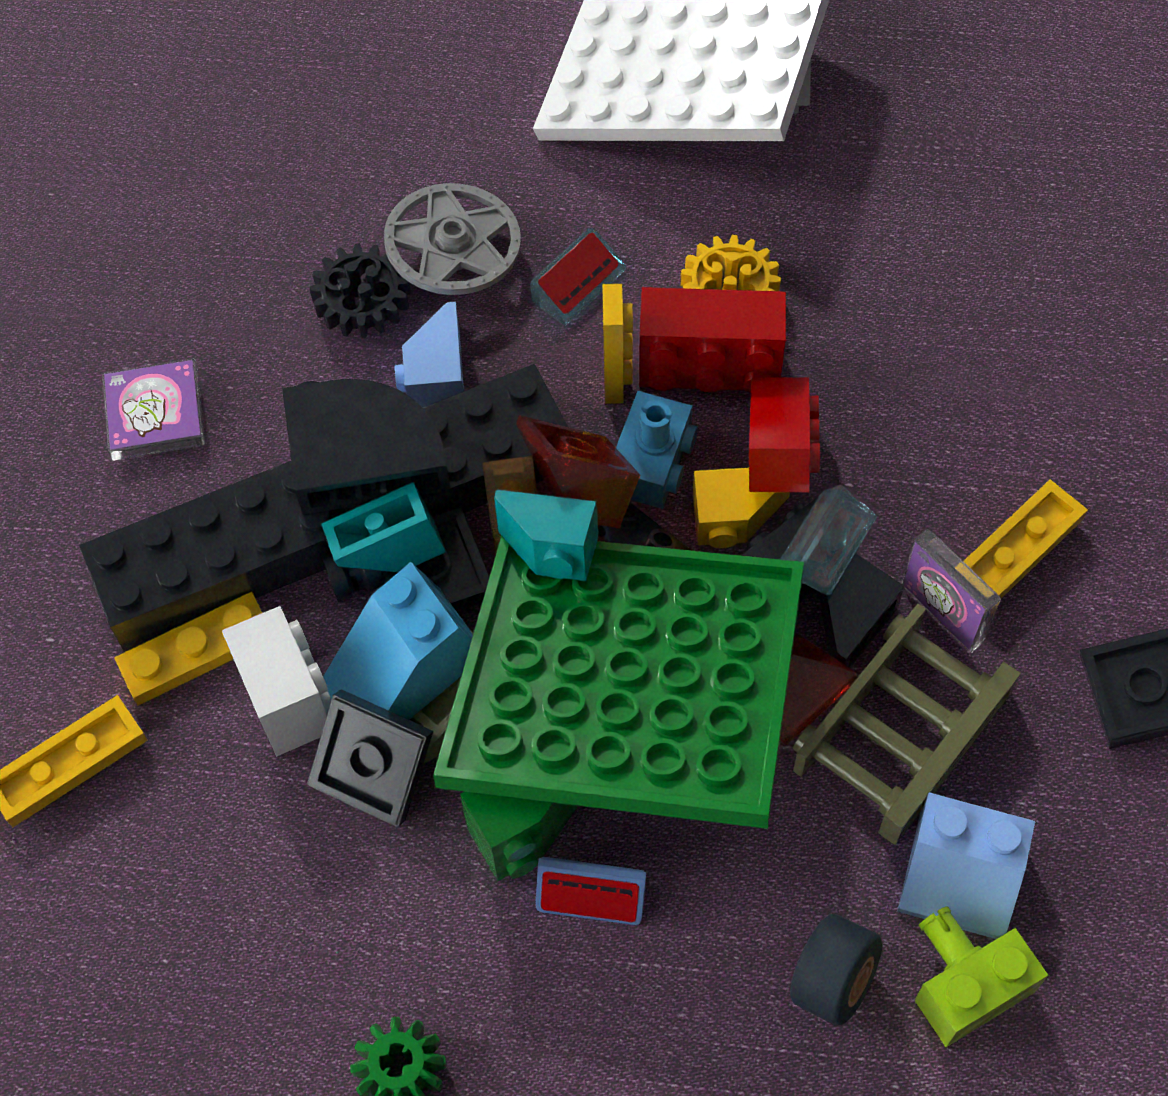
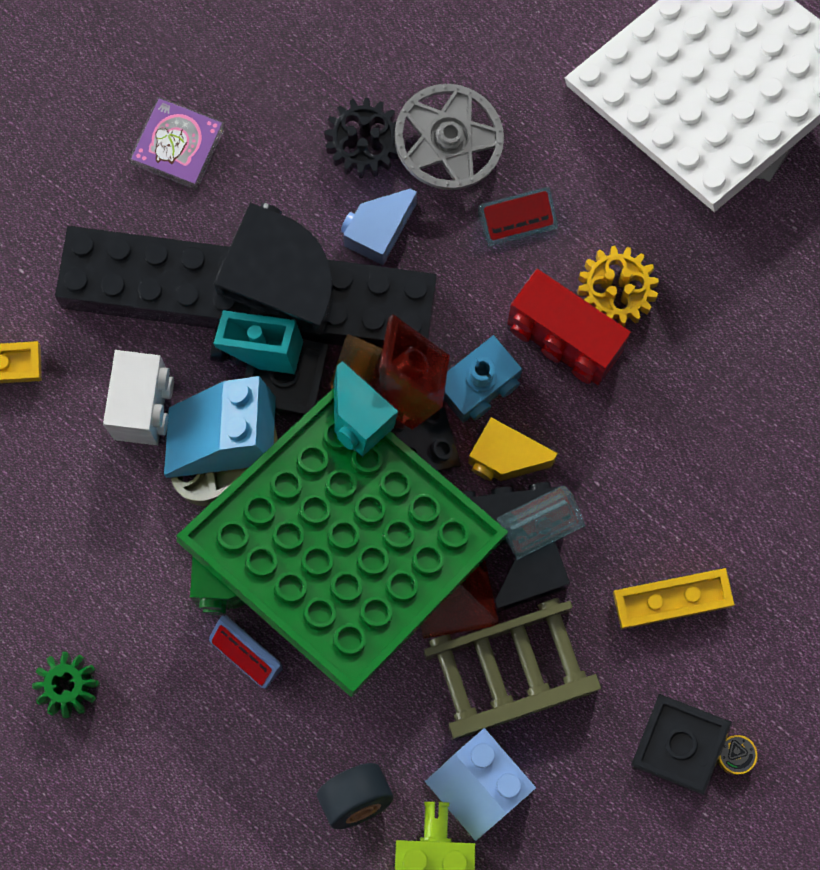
camera: 30 degrees right, 15 degrees up
yellow plate [114,592,262,706] -> none
tile [307,689,433,827] -> none
yellow plate [602,284,633,404] -> none
red brick [749,377,820,492] -> none
tile [901,529,1001,653] -> none

